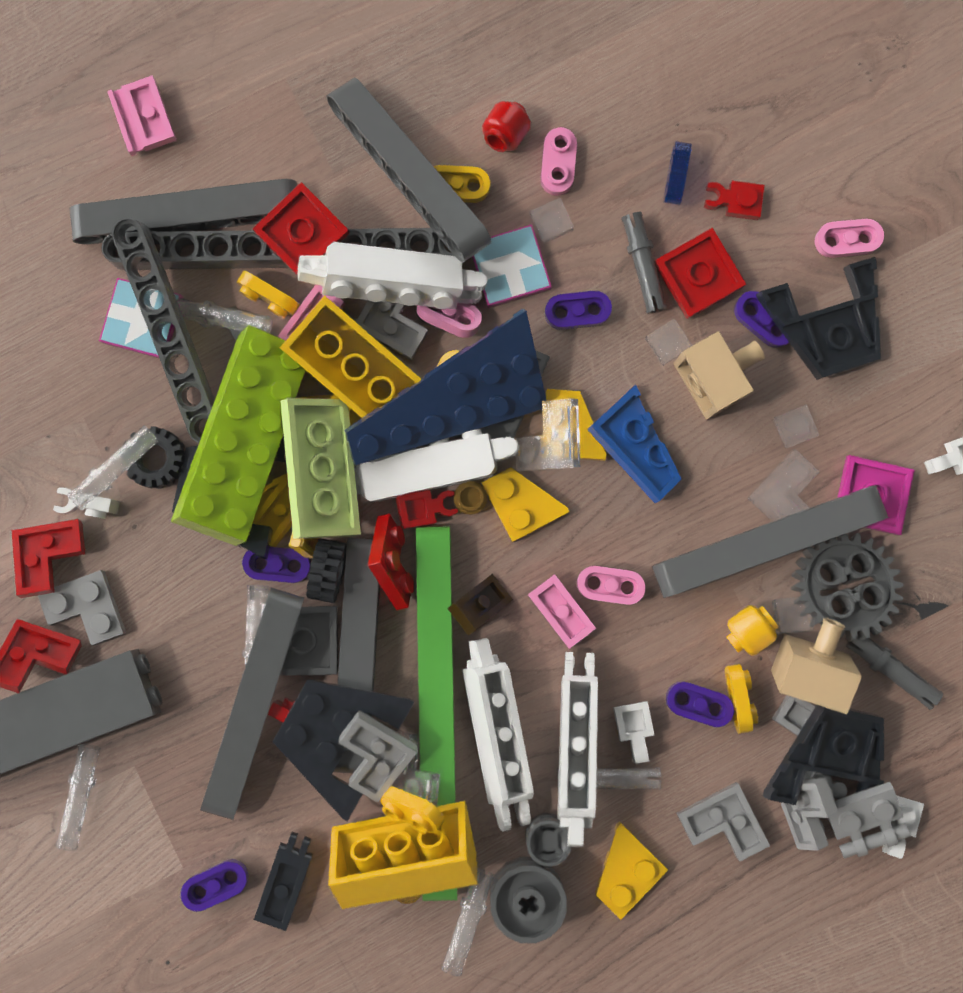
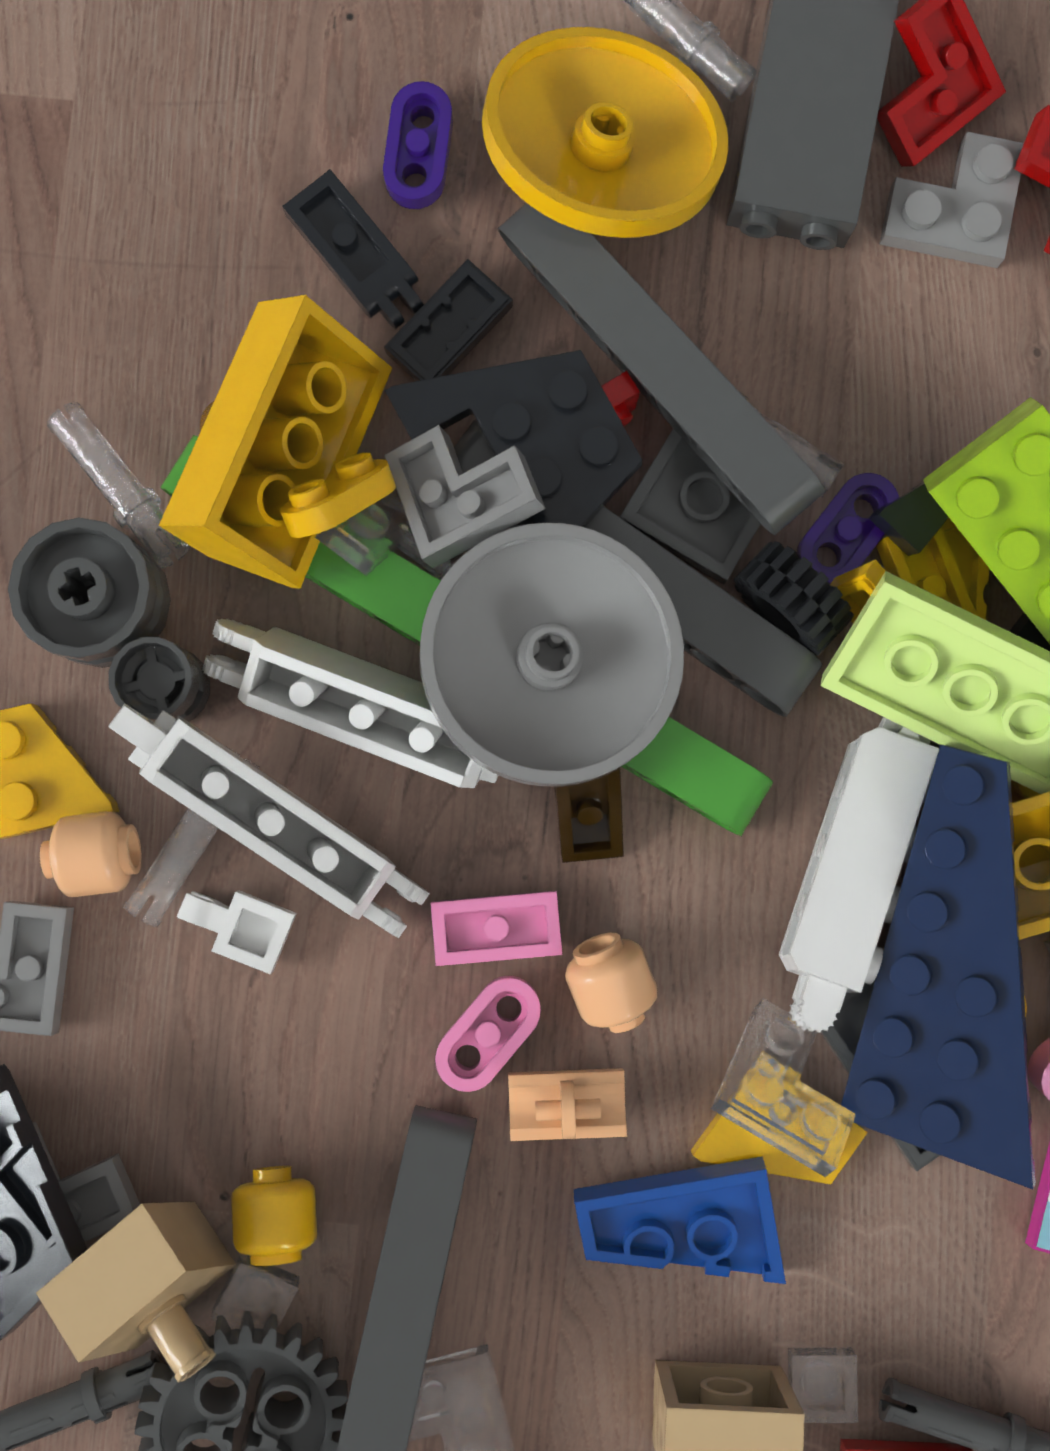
camera: 125 degrees right, 0 degrees up
red plate [368,513,414,610] -> none
red plate [395,490,458,529] -> none
pearl gold plate [454,481,487,515] -> none
yellow wing [481,467,570,542] -> none
dark purple plate [545,291,612,330] -> none
dark purple plate [666,681,734,727] -> none
yellow plate [725,664,758,734] -> none
none -> light nougat head [40,811,142,897]
none -> black plate [384,259,513,381]
none -> light grey dish [420,523,684,787]
none -> yellow dish [482,27,728,238]
none -> light nougat hips [508,1068,627,1141]
none -> light nougat head [565,932,657,1033]

